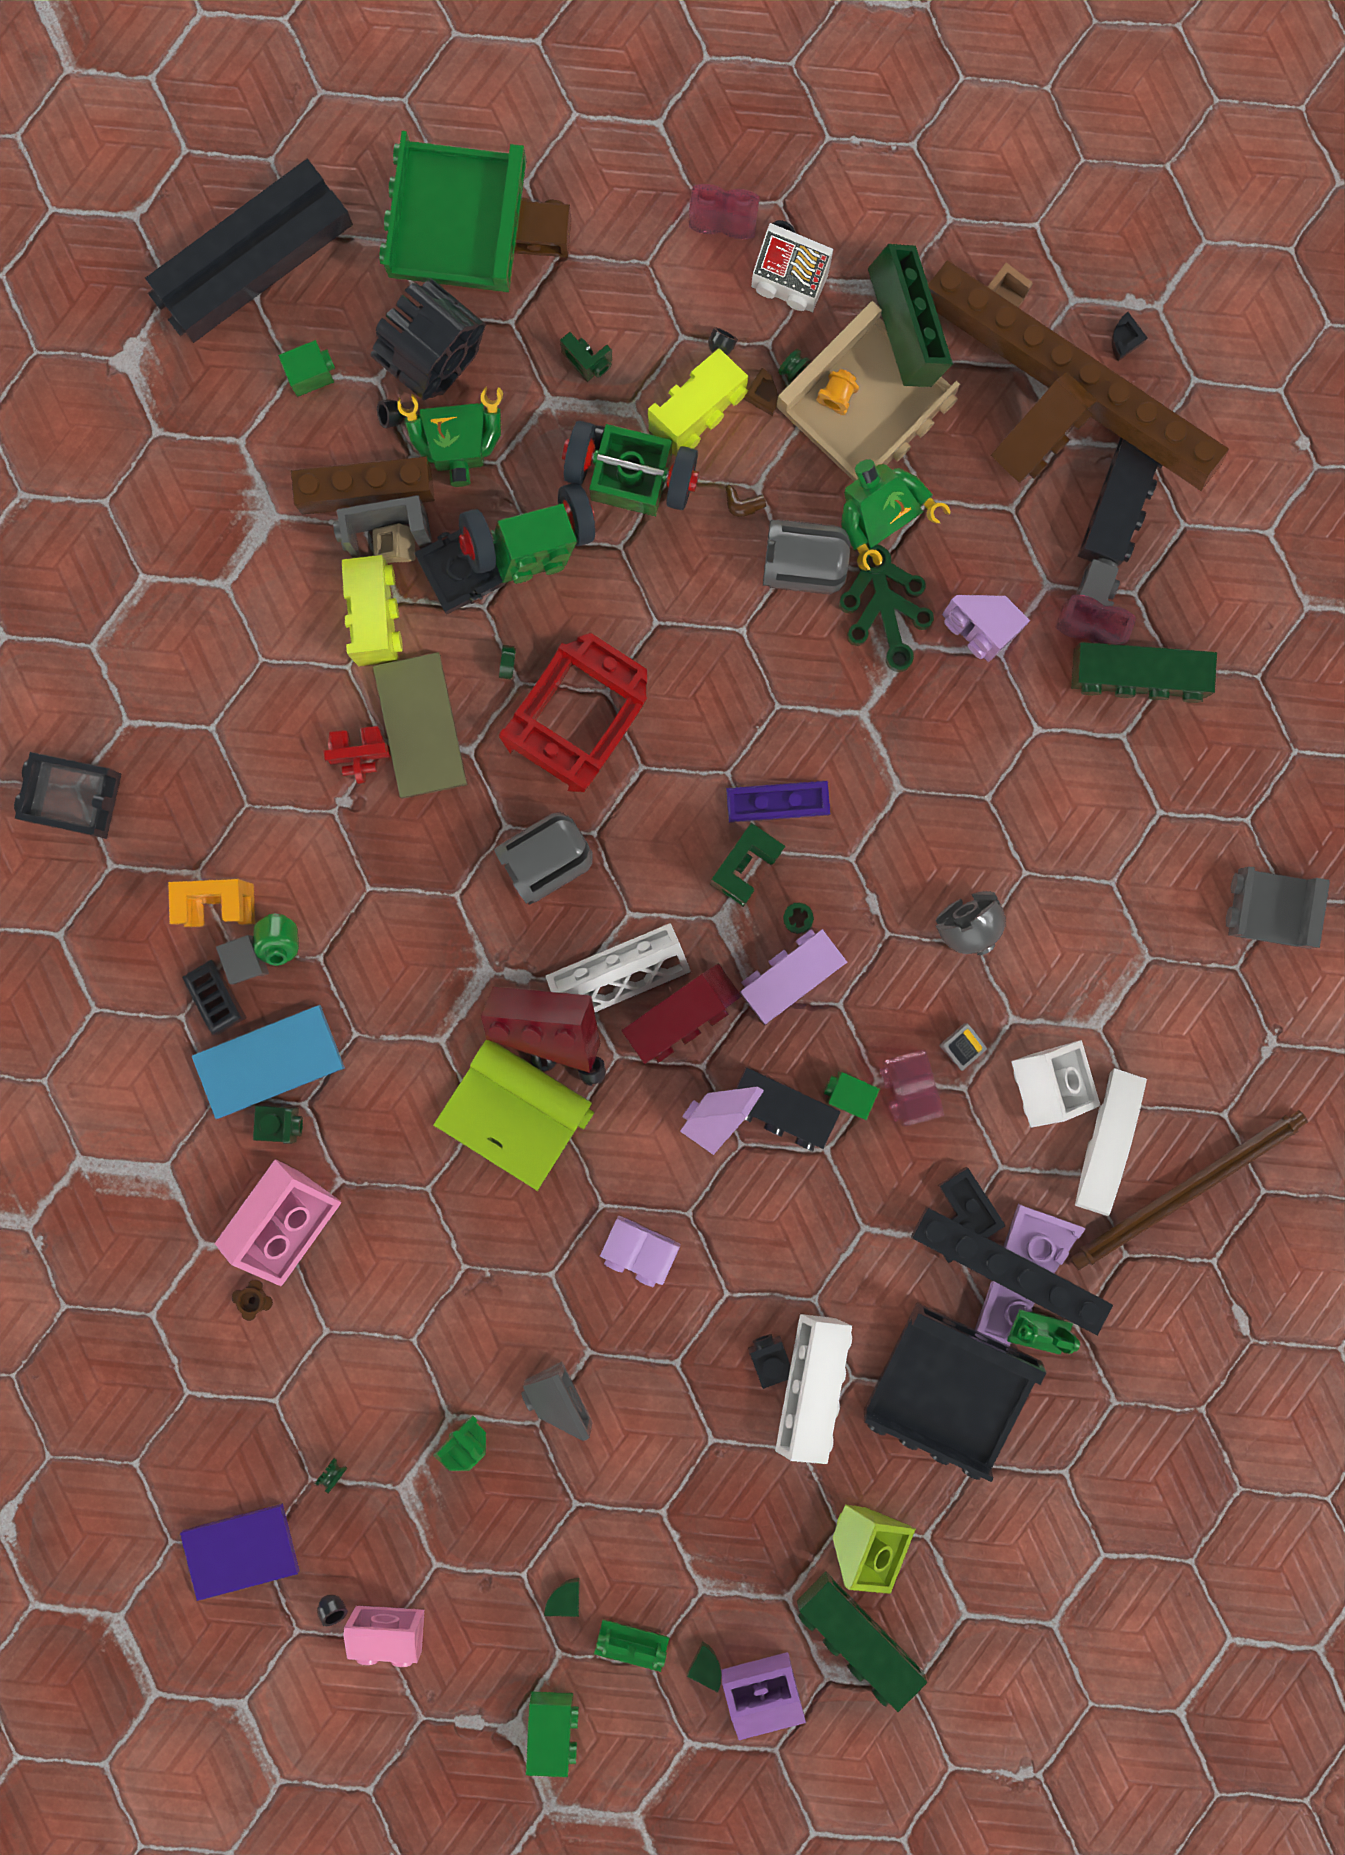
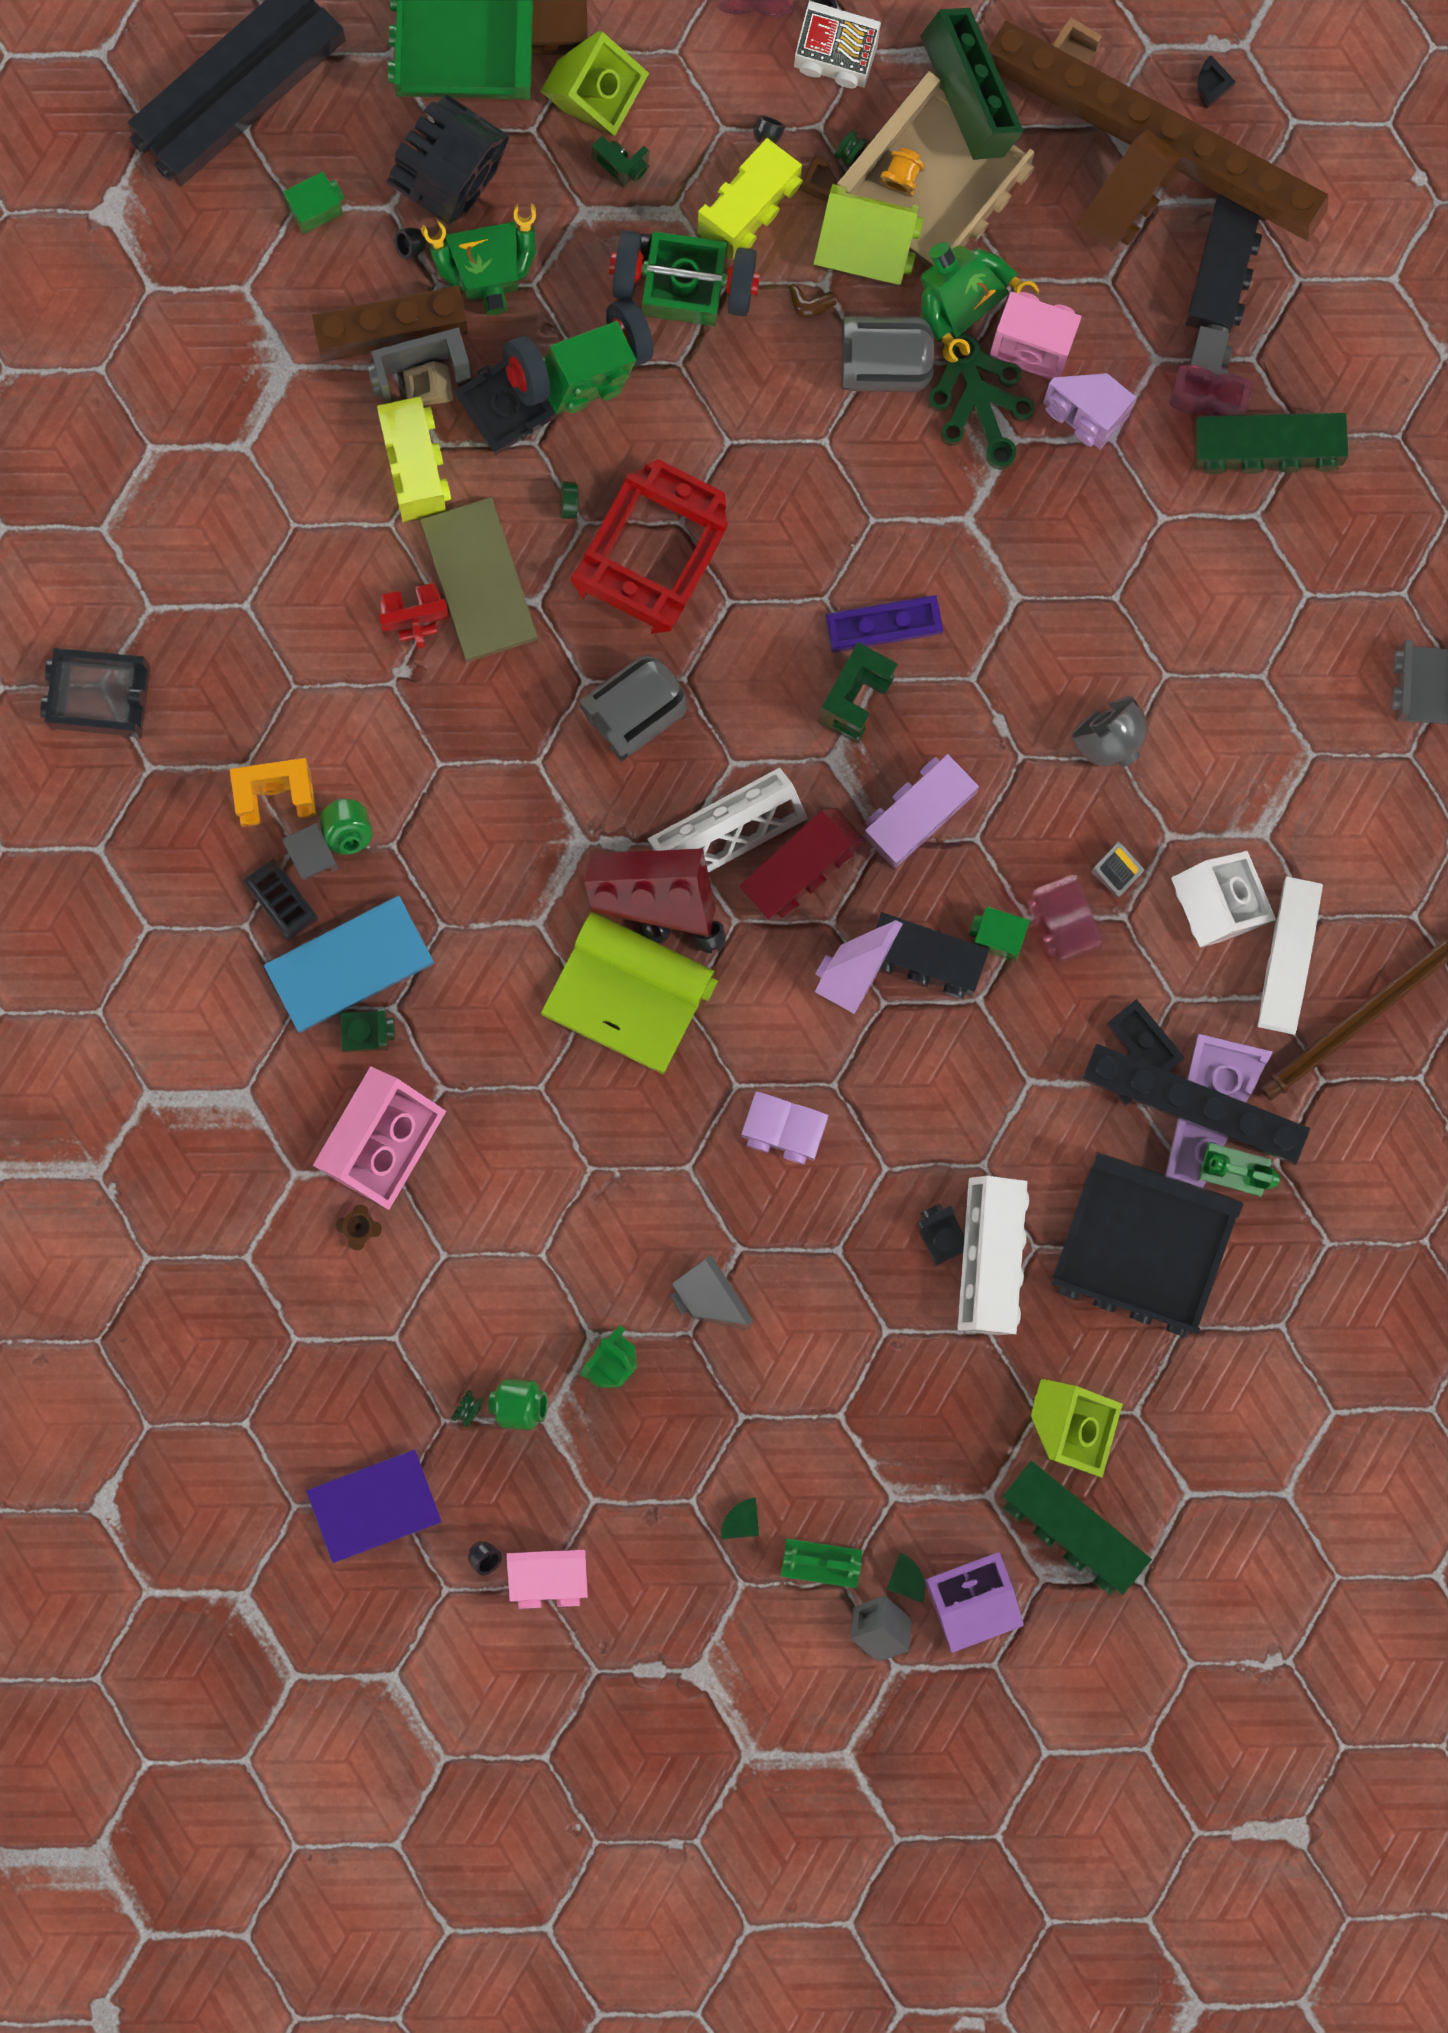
camera: 15 degrees left, 5 degrees down
green brick [526,1691,579,1777] -> none
dark green bush [783,903,814,934] -> none
none -> green head [488,1379,548,1431]
none -> lime slope [540,31,649,136]
none -> lime panel [813,184,924,285]
none -> dark grey panel [851,1595,912,1661]
none -> bright pink slope [990,292,1082,380]

